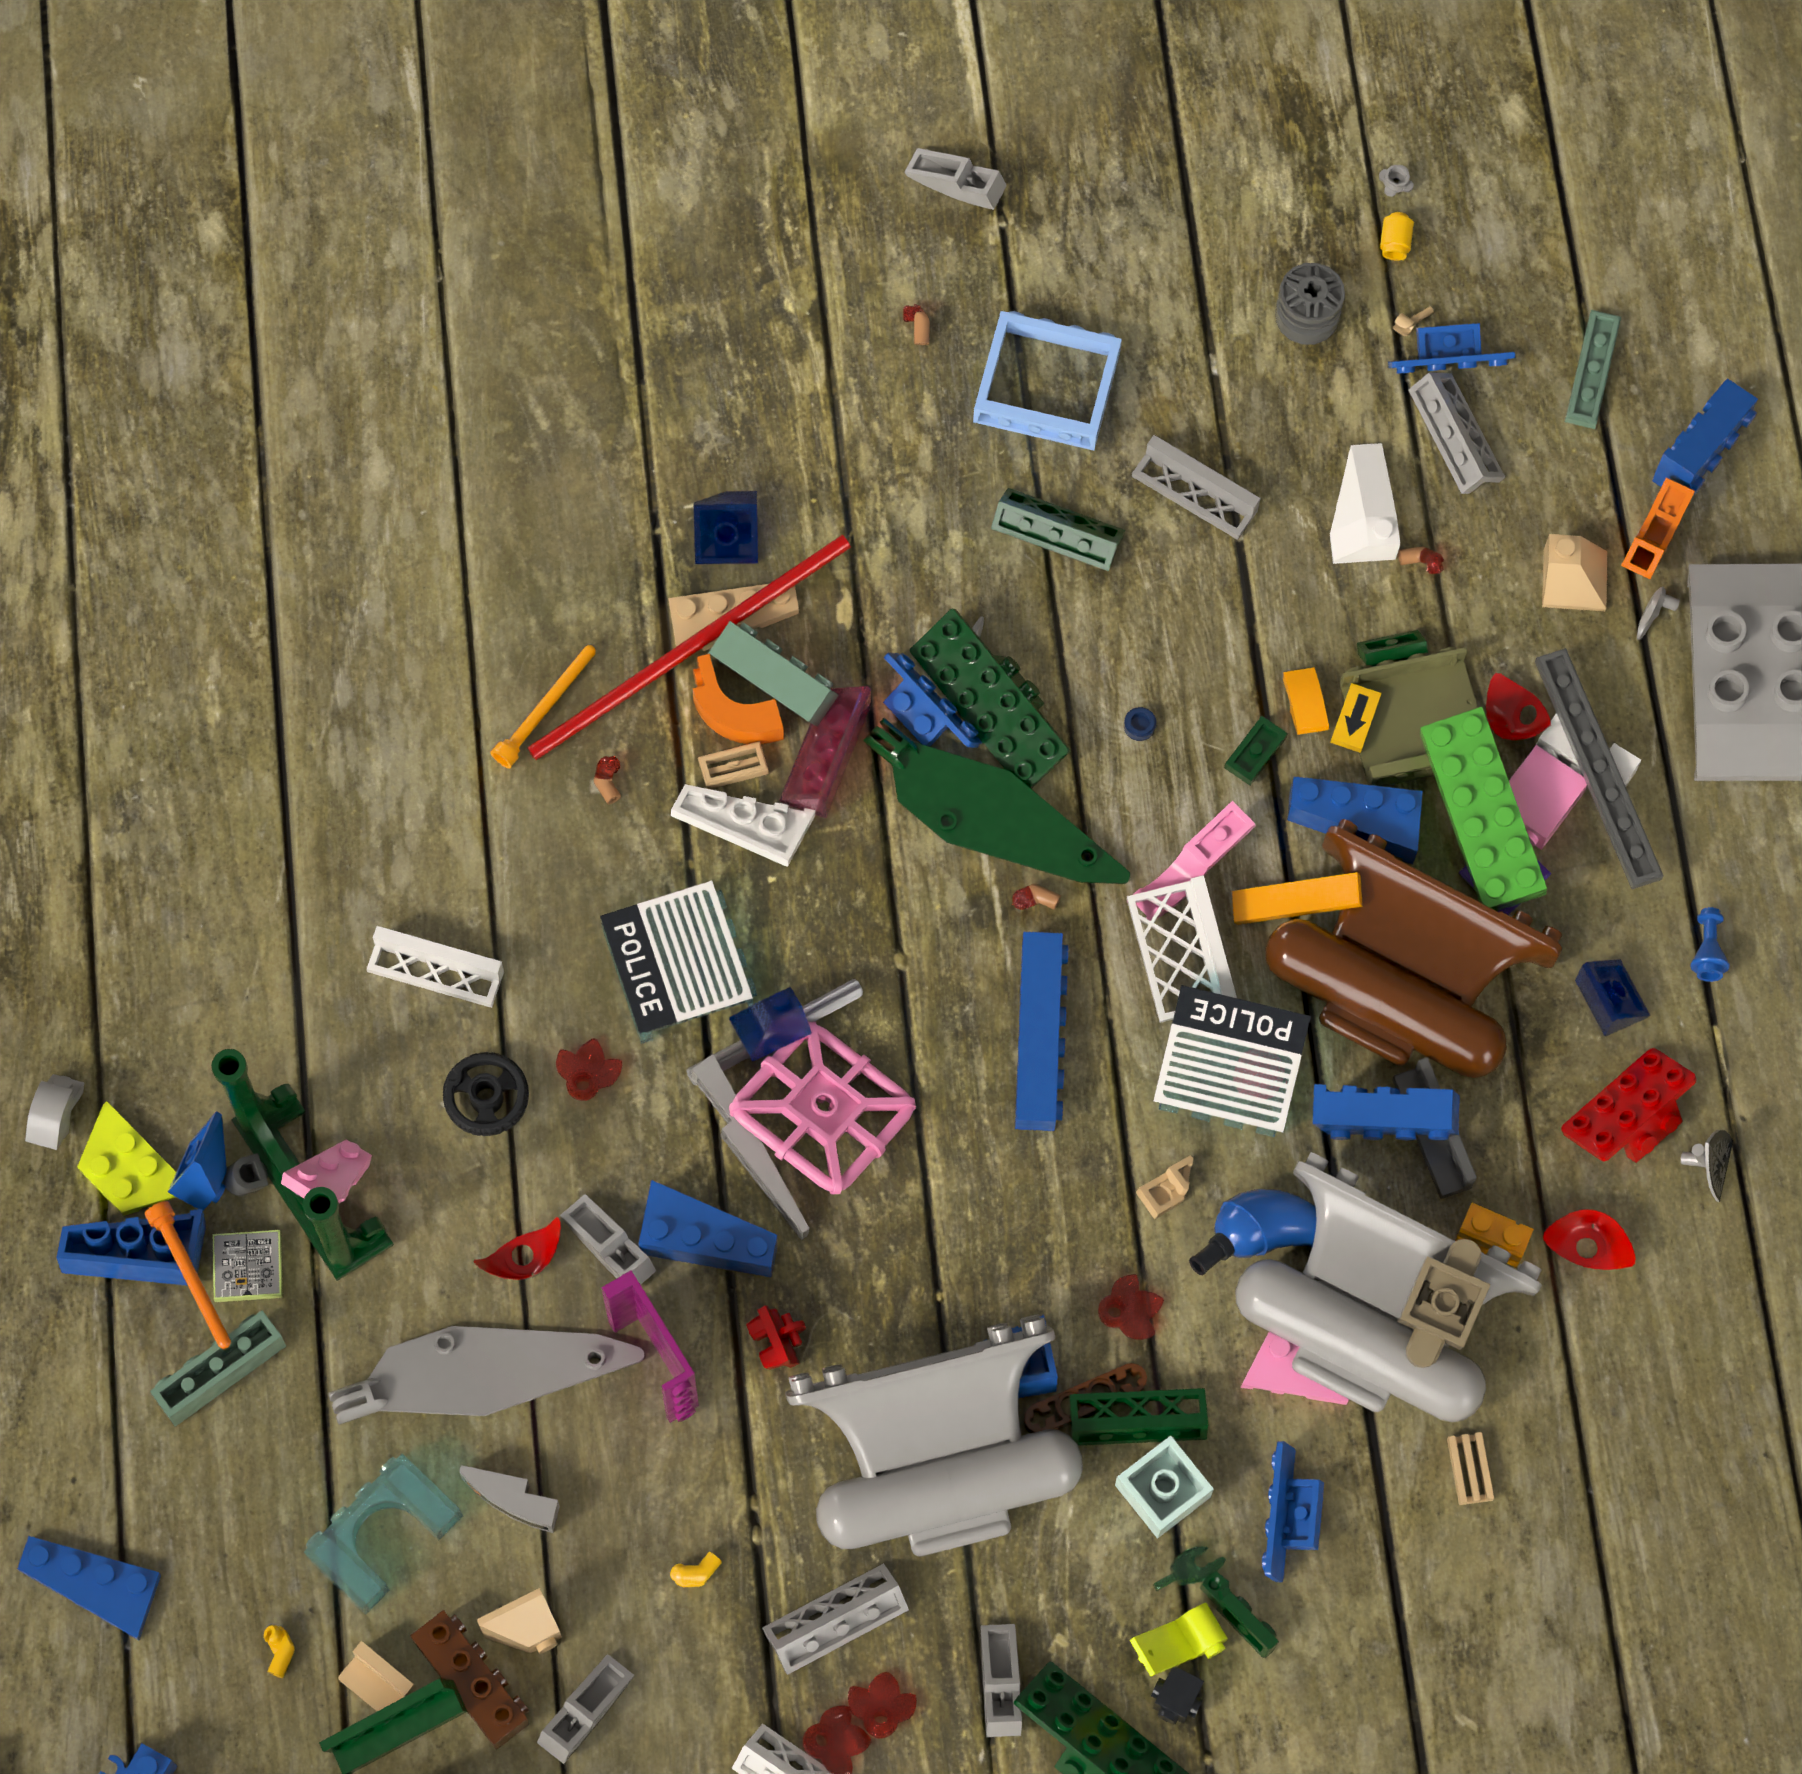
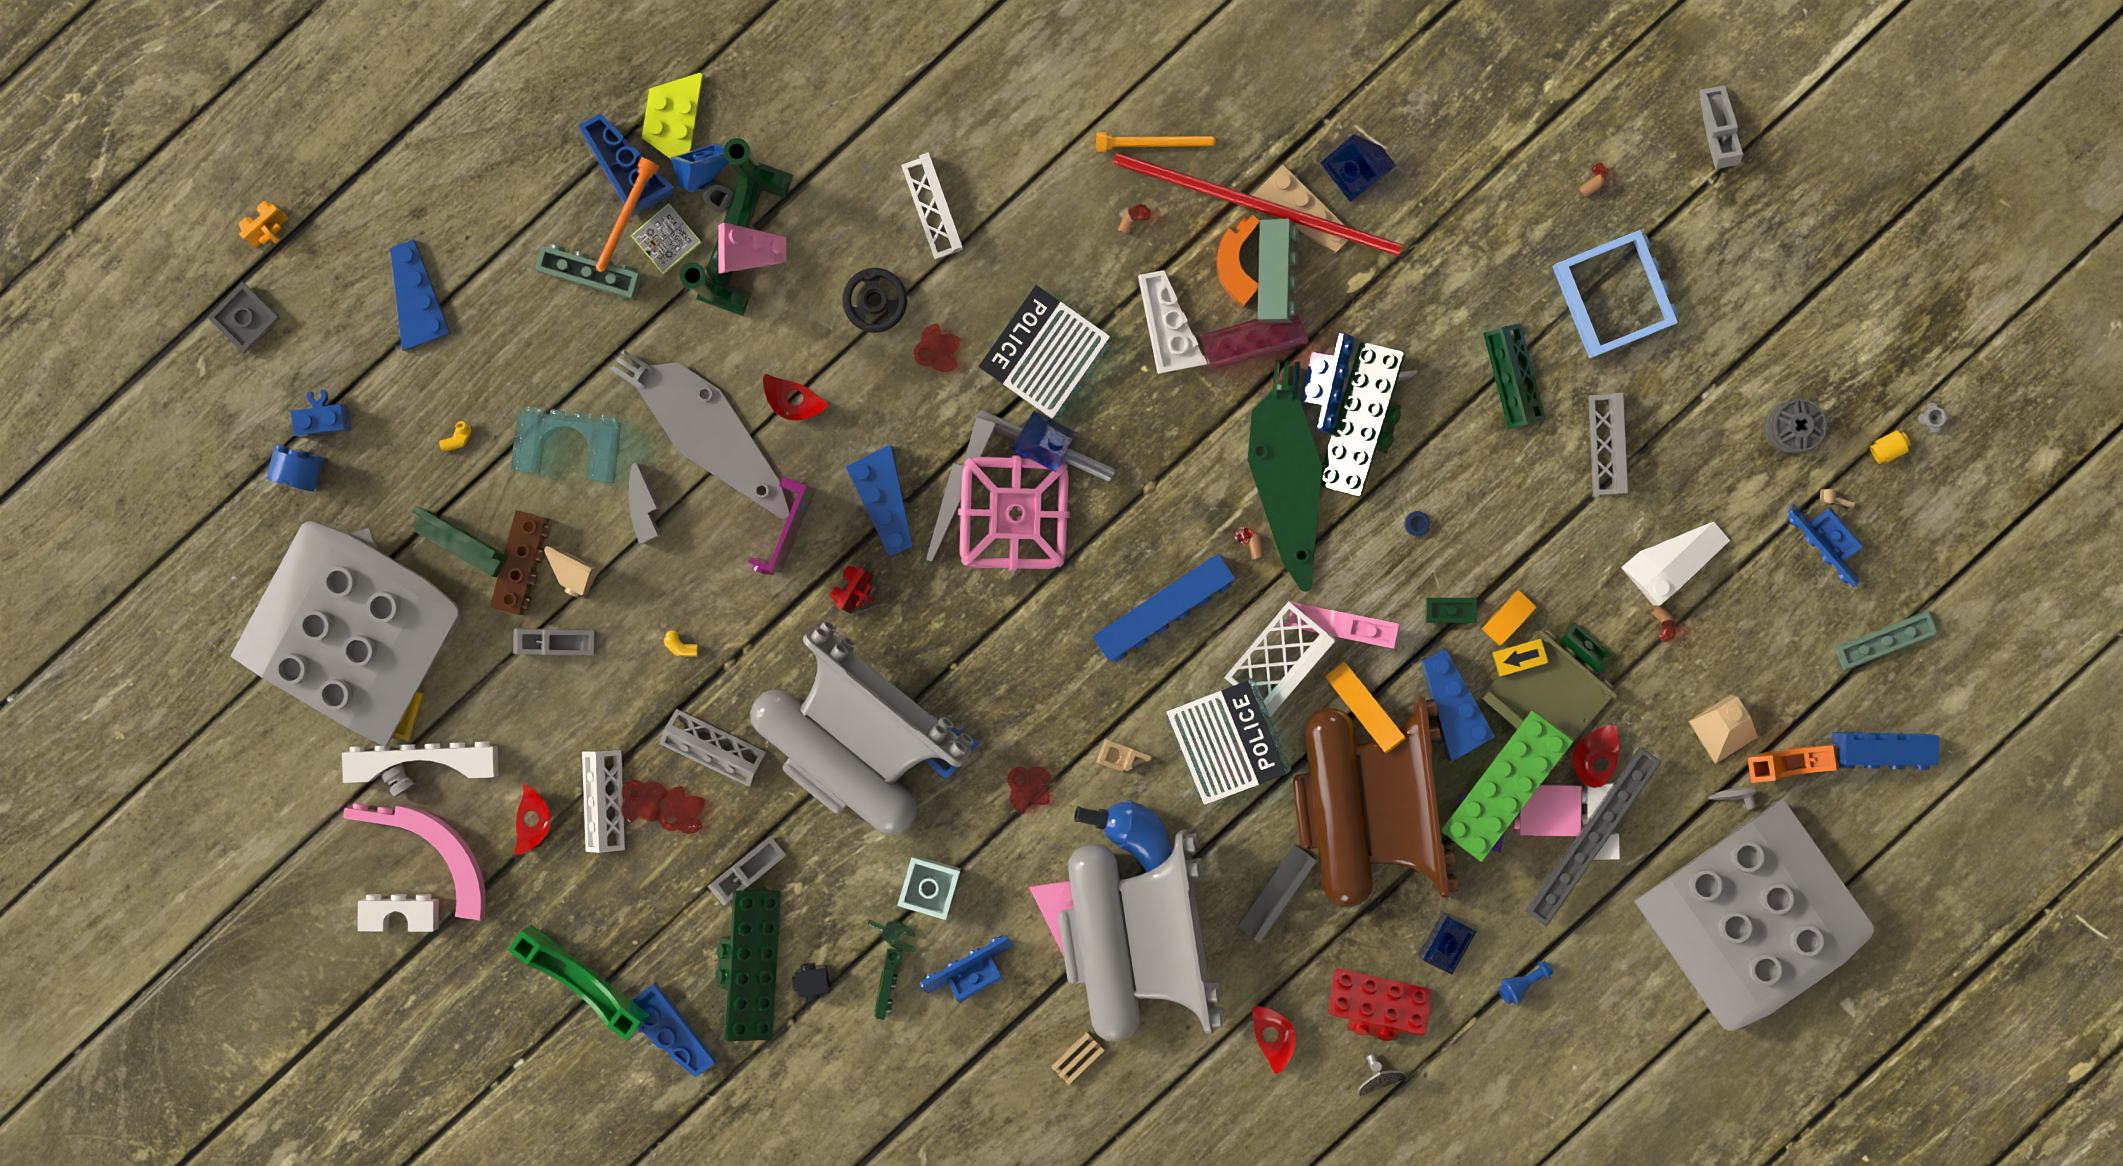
camera: 55 degrees right, 20 degrees up
light grey brick [25,1074,84,1150] -> none
tan panel [338,1641,417,1712] -> none
light grey slope [560,1194,656,1285] -> none
tan tile [698,741,769,789] -> none
reddish brown beam [1024,1363,1147,1434] -> none
dark green fence [1069,1388,1209,1446] -> none
neon yellow door [1130,1603,1228,1677] -> none
blue wedge [1313,1084,1460,1140] -> none
dark tan brick [1397,1239,1491,1368] -> none
light grey fence [1408,372,1505,494] -> none
light orange brick [1455,1203,1534,1268] -> none

